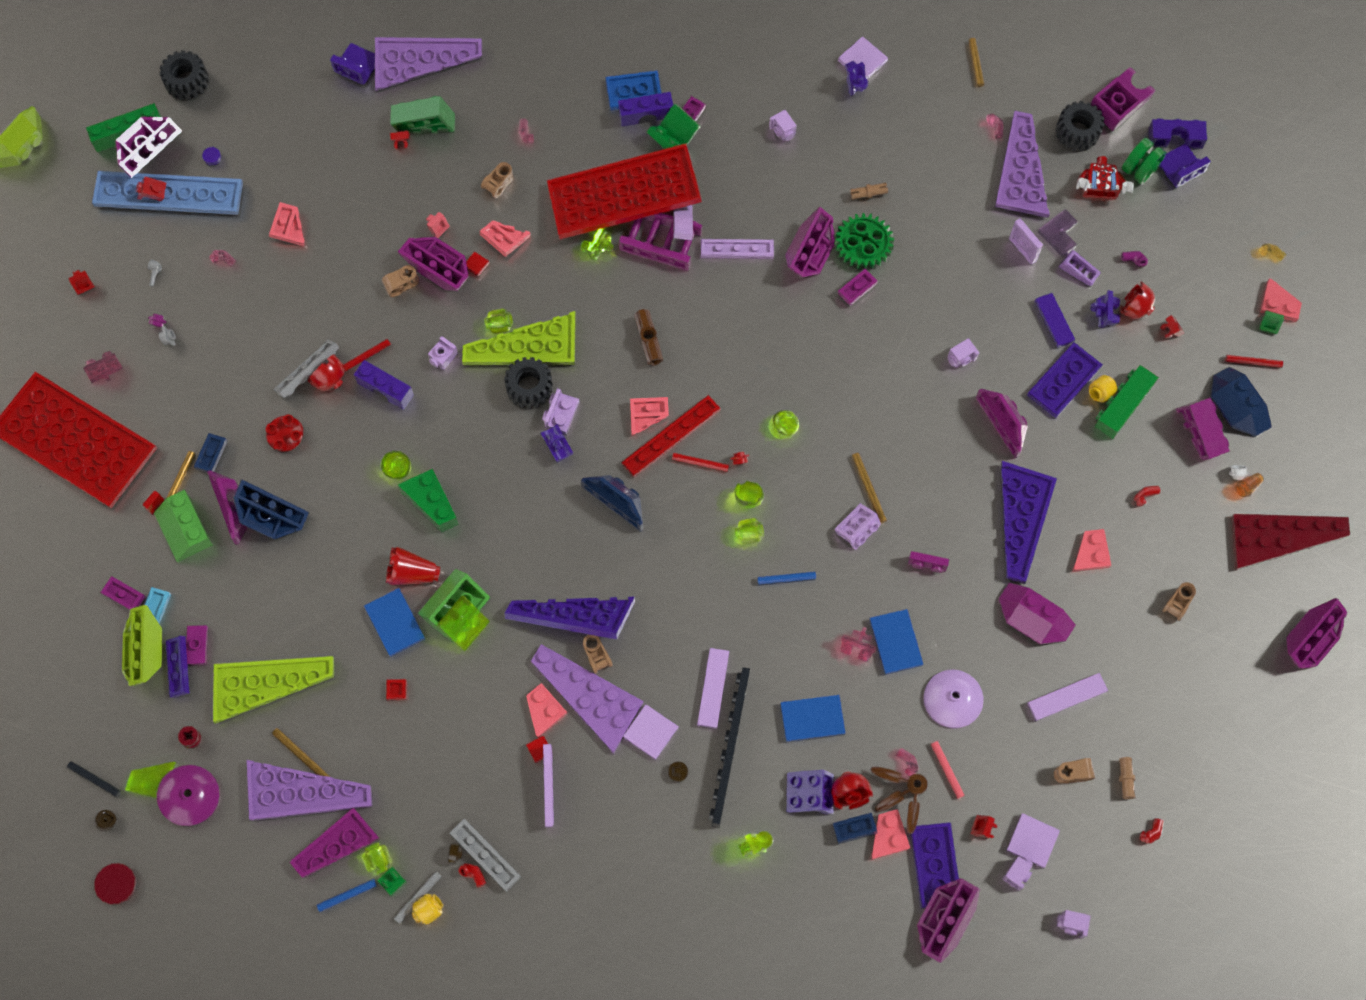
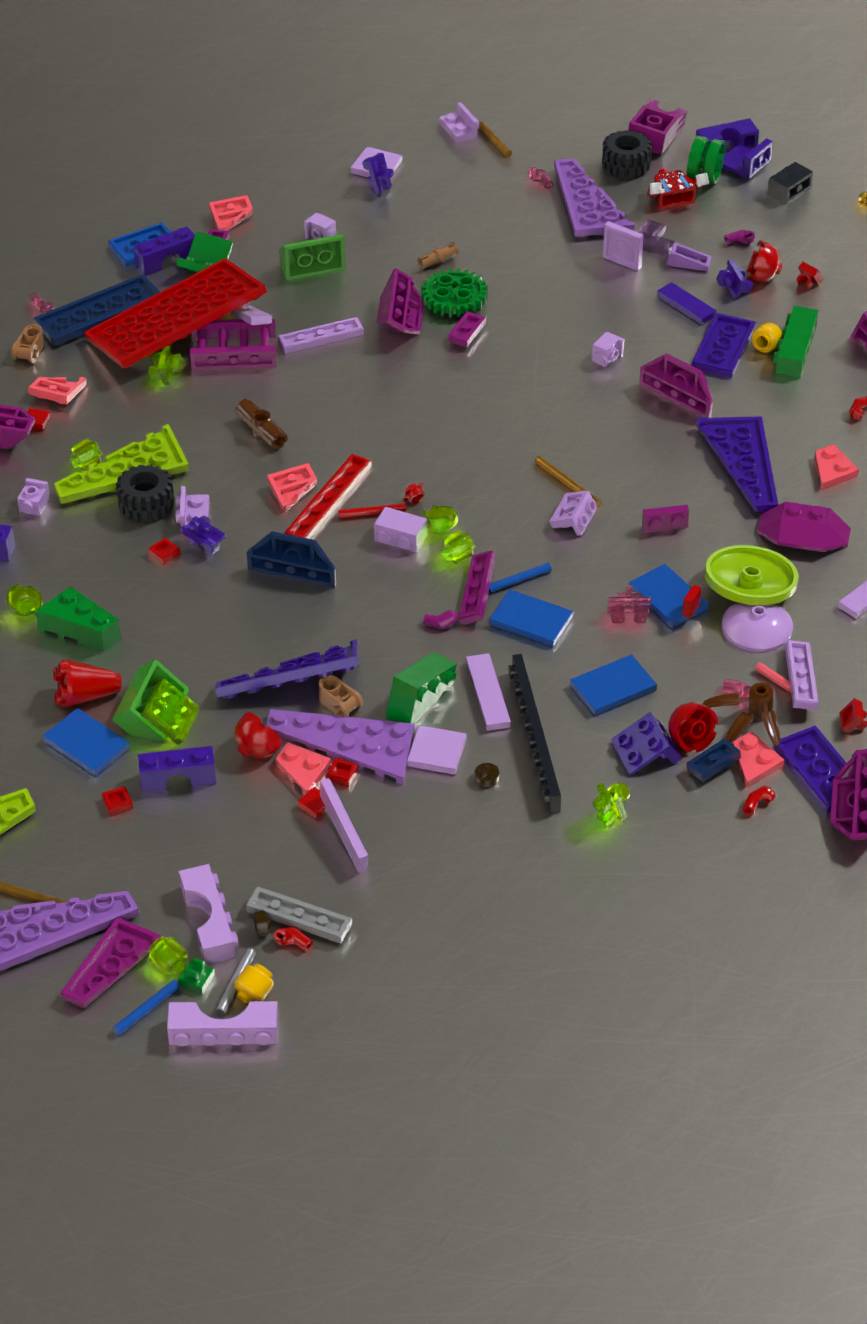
camera: 20 degrees left, 25 degrees down
clear neon green hair [769,410,799,440] -> none
none -> dark blue plate [34,274,160,346]
none -> dark purple arch [138,746,216,792]
none -> red tile [148,538,181,565]
none -> lavender arch [167,1001,279,1046]
none -> lavender arch [179,864,239,965]
none -> coral wing [209,195,253,231]
none -> red cylinder [234,711,283,759]
none -> bright green slope [279,234,346,281]
none -> red tile [326,758,358,787]
none -> lavender brick [374,507,427,553]
none -> green wedge [385,652,457,724]
none -> magenta arm [423,610,459,630]
none -> lavender bracket [440,102,479,143]
none -> magenta tile [459,550,496,625]
none -> blue tile [489,590,573,647]
none -> red tile [682,585,702,619]
none -> lime dish [704,545,799,605]
none -> red arm [742,786,776,815]
none -> black brick [768,162,813,204]
none -> lavender tile [785,640,819,710]

